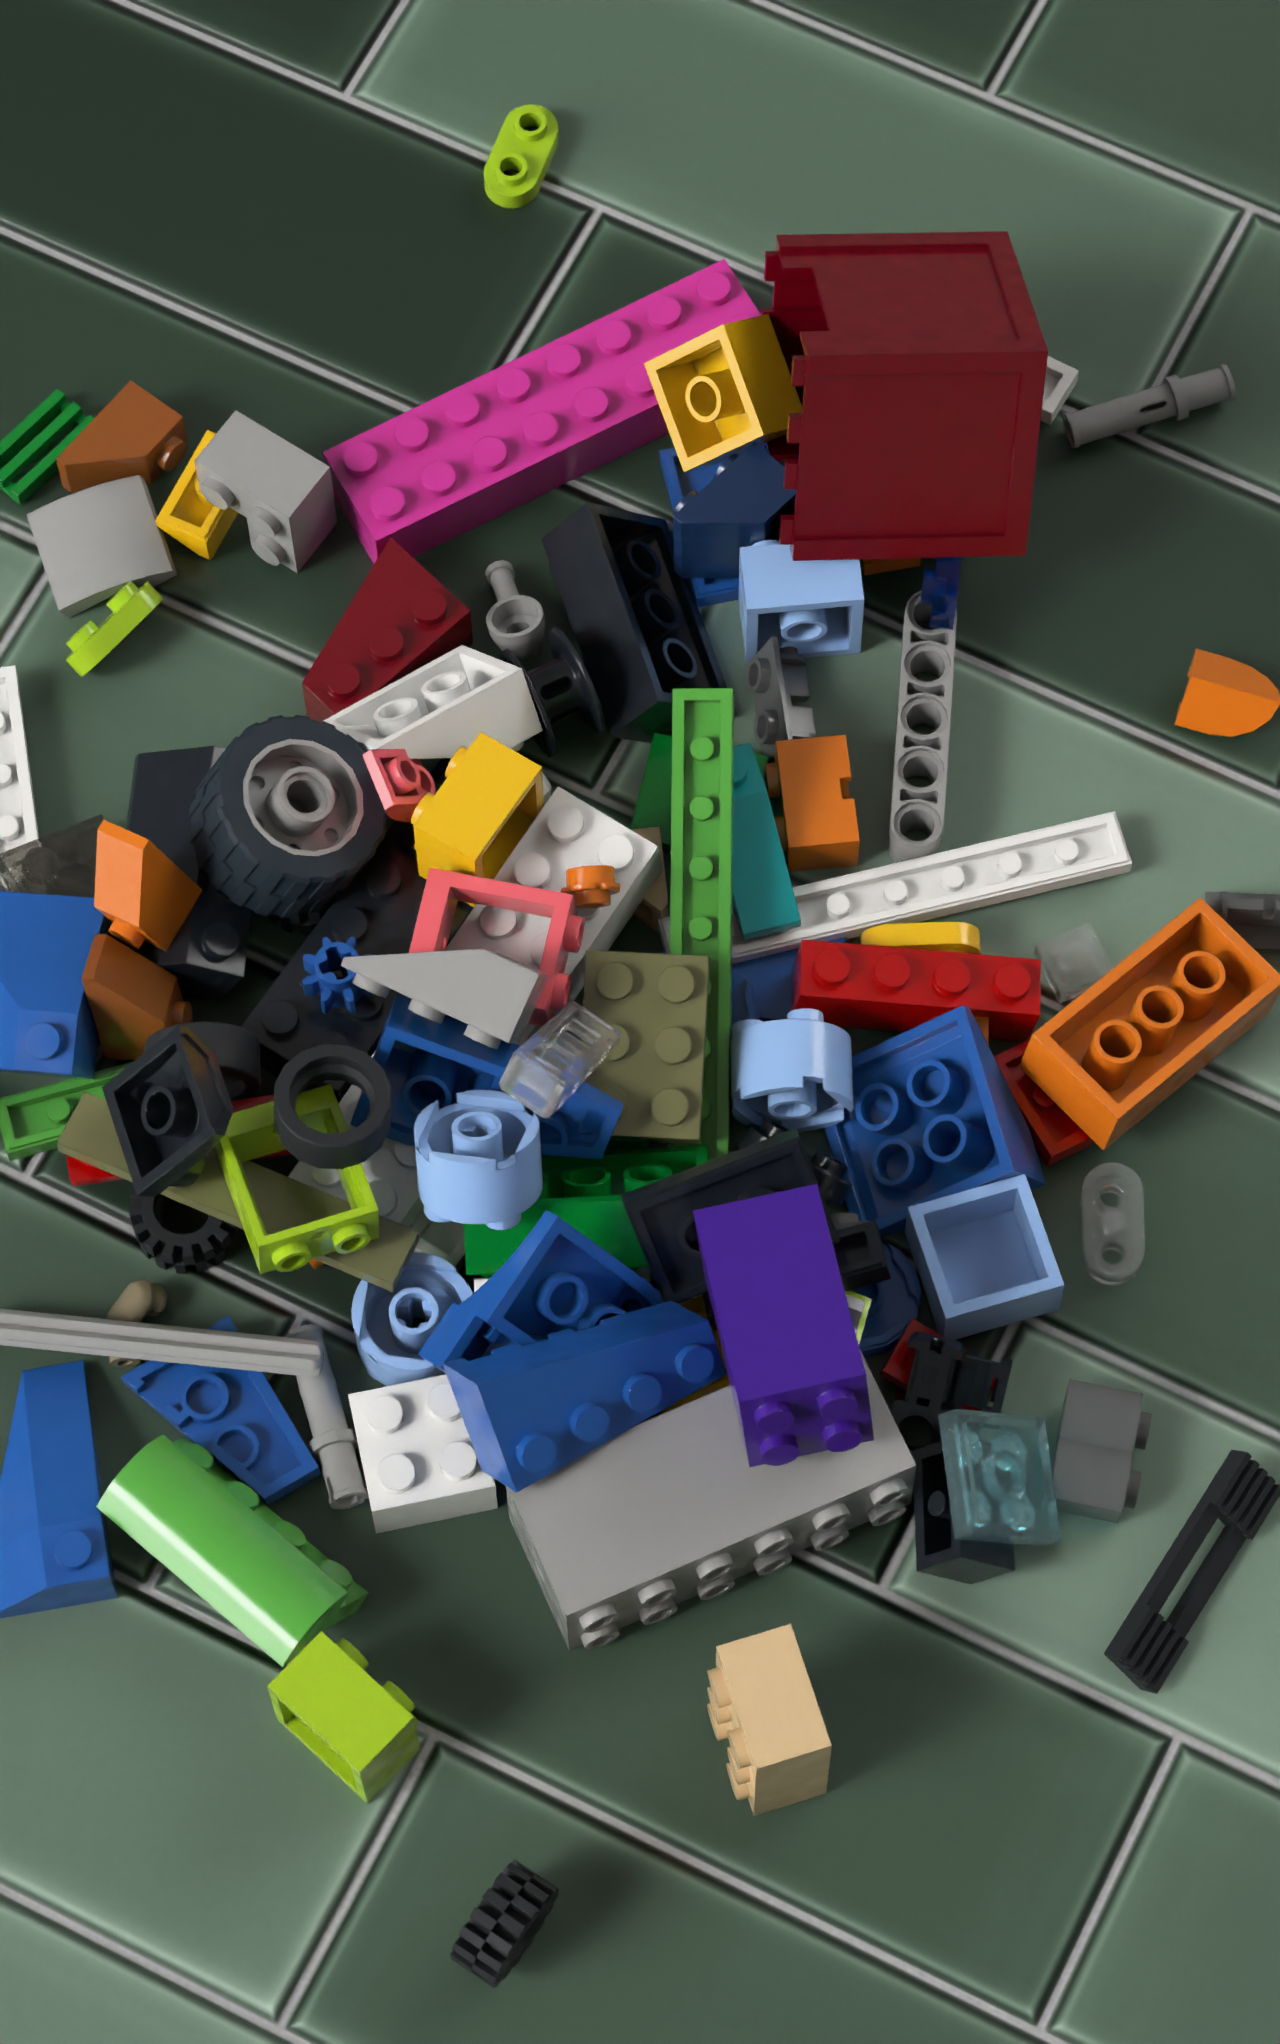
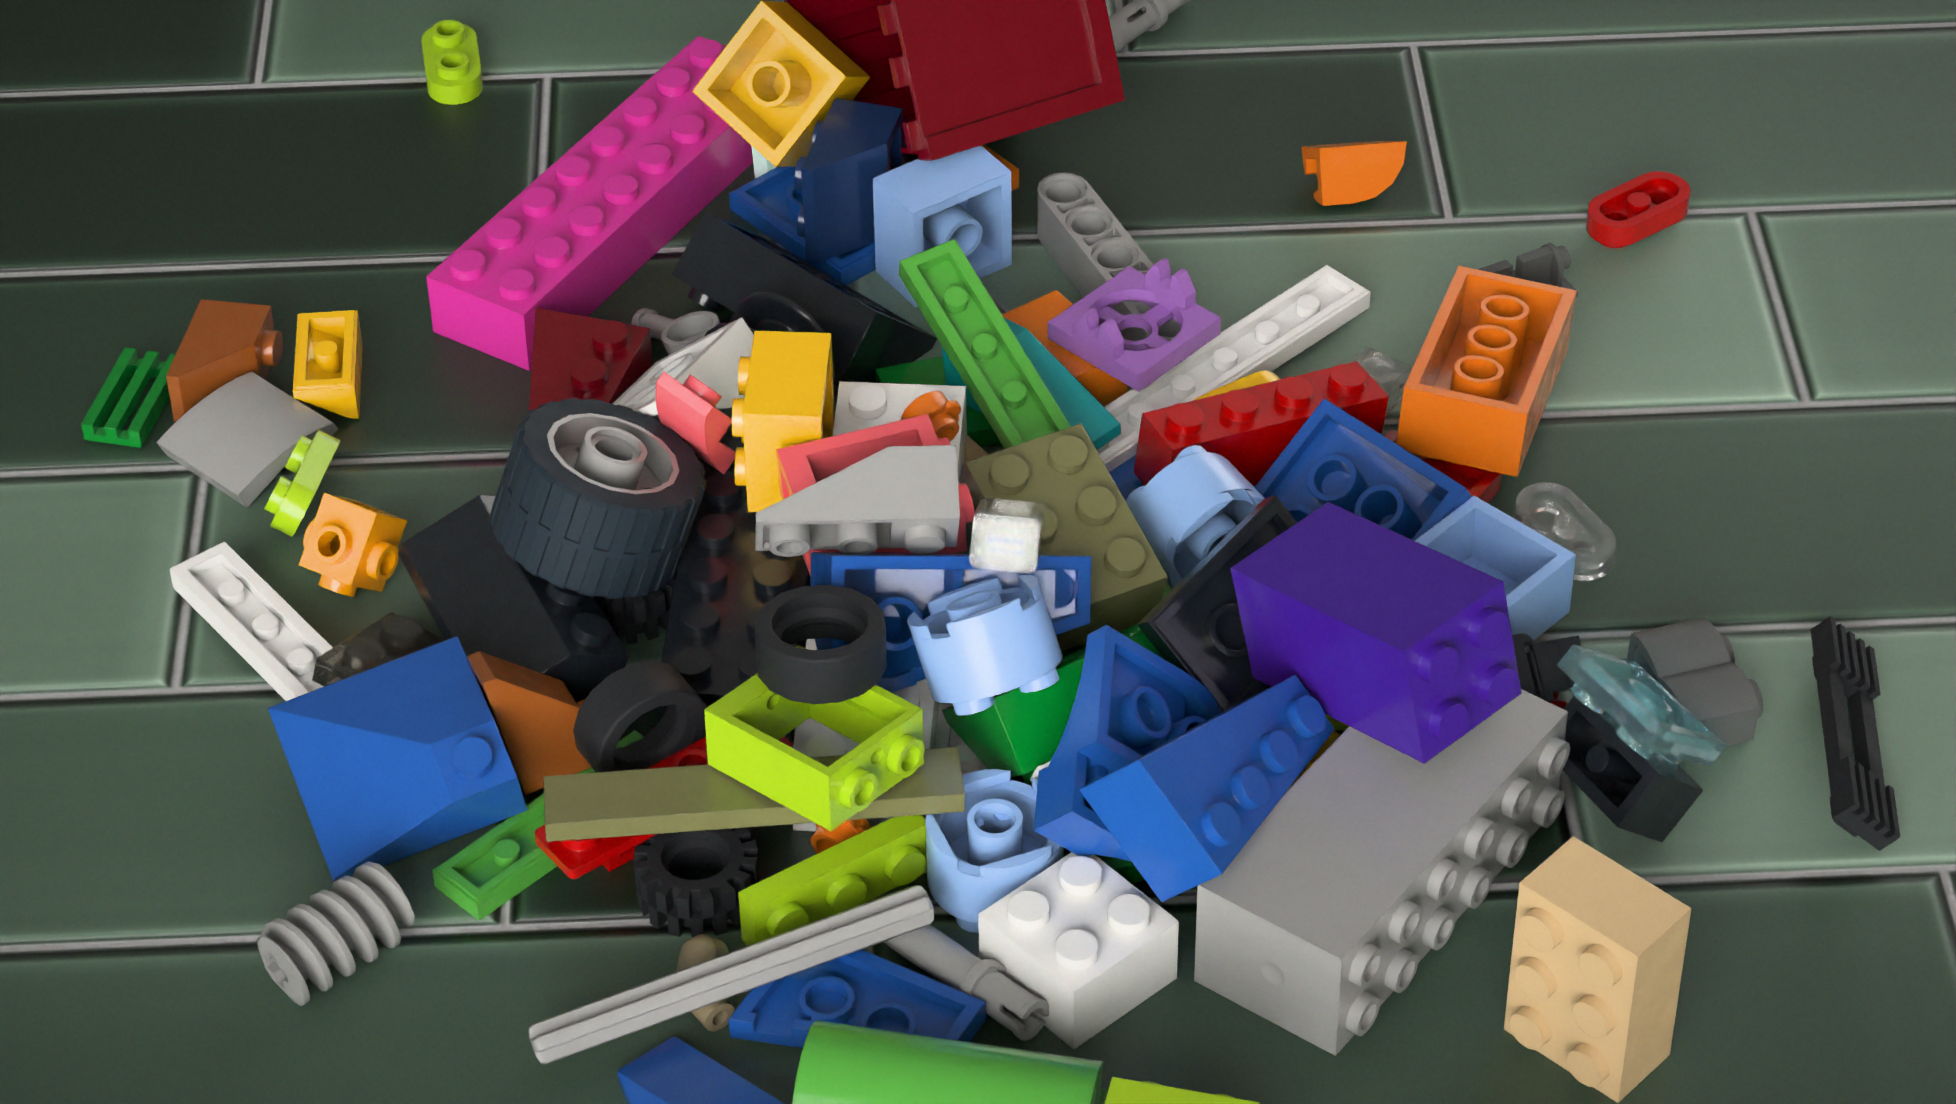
camera: 30 degrees left, 25 degrees down
orange slope [94,820,203,951] -> none
black slope [102,1025,234,1197] -> none
light grey brick [194,410,337,573] -> none
blue gear [302,936,374,1014] -> none
clear blue plate [920,557,961,630] -> none
none -> light orange brick [299,493,408,597]
none -> lime plate [738,815,927,946]
none -> medium lavender piece [1048,258,1221,392]

